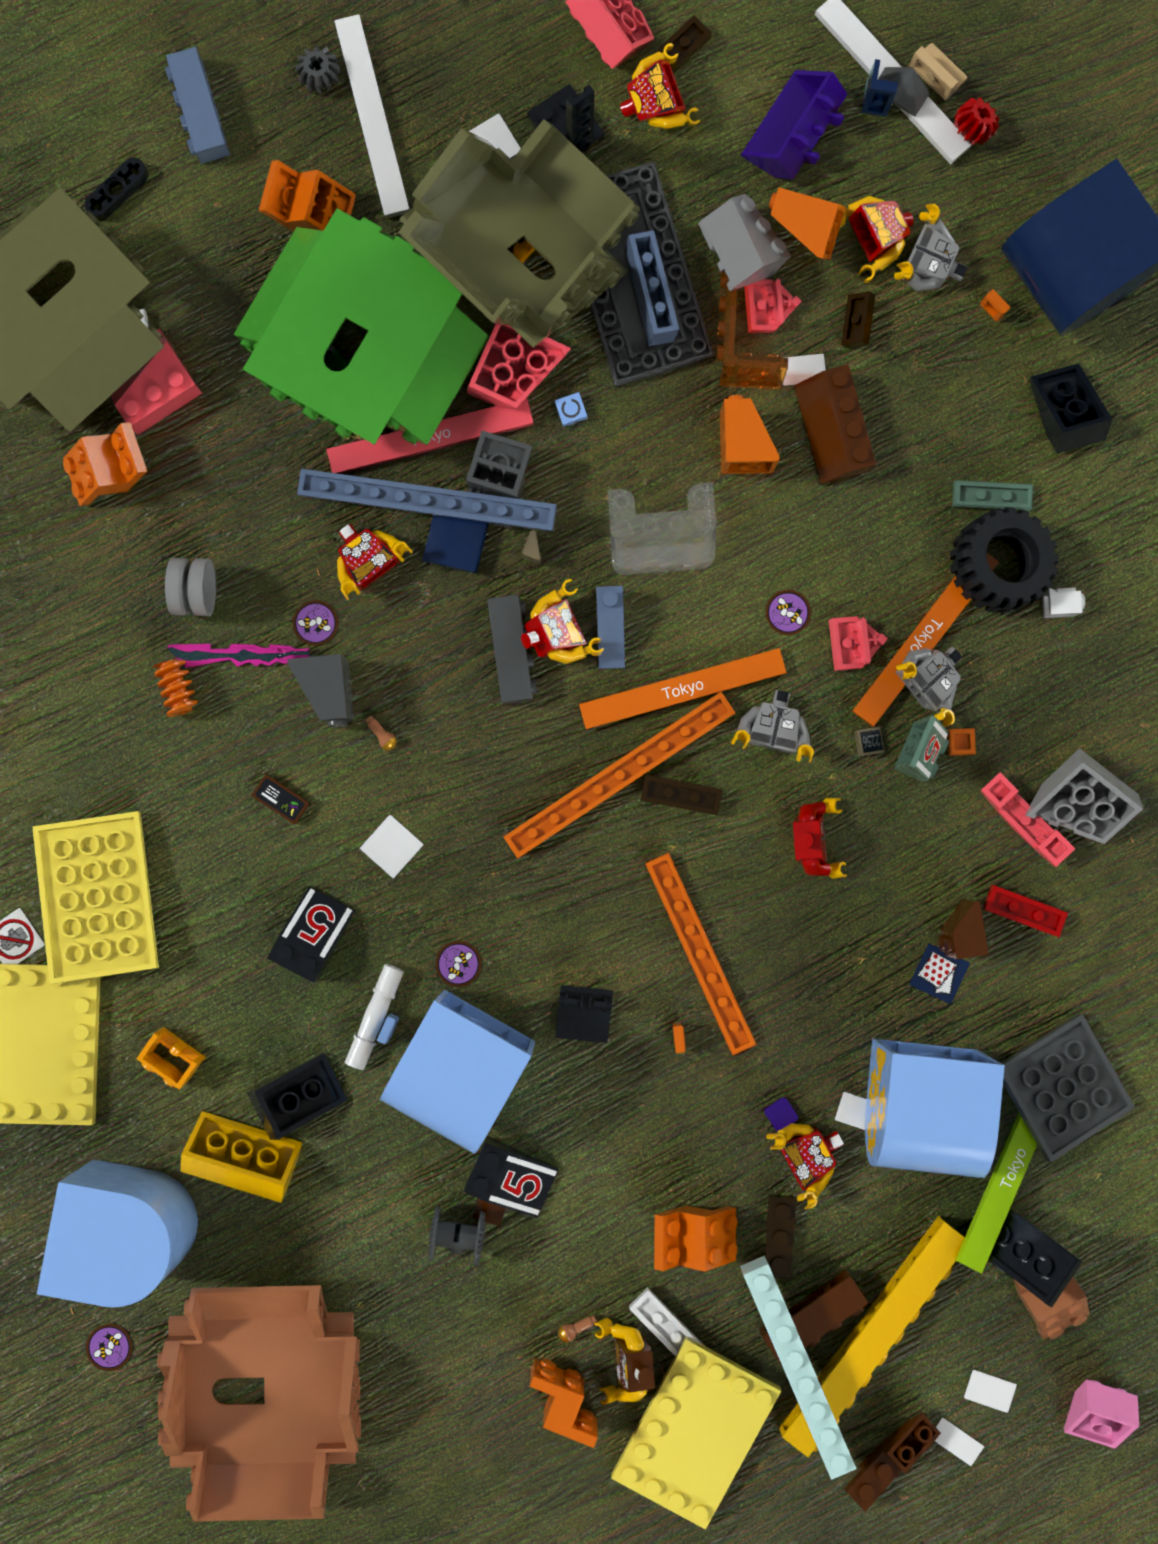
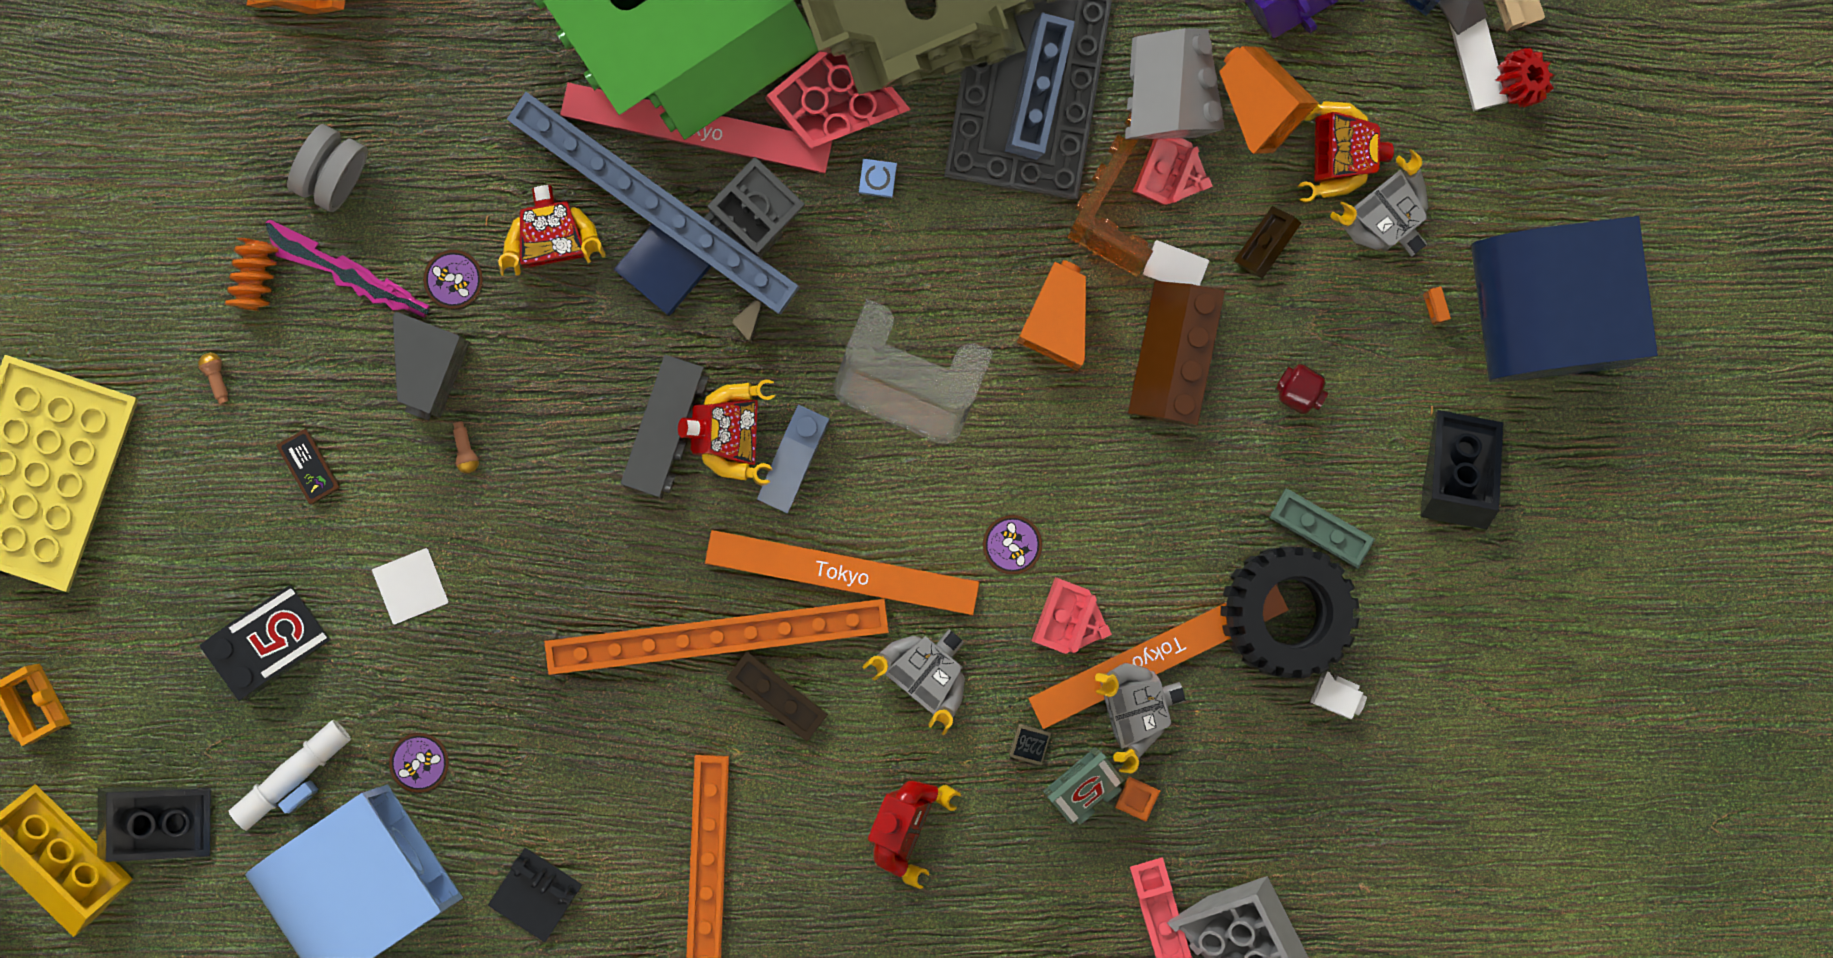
camera: 20 degrees right, 0 degrees up
none -> nougat piece [198,352,229,404]
none -> dark red head [1275,364,1328,414]

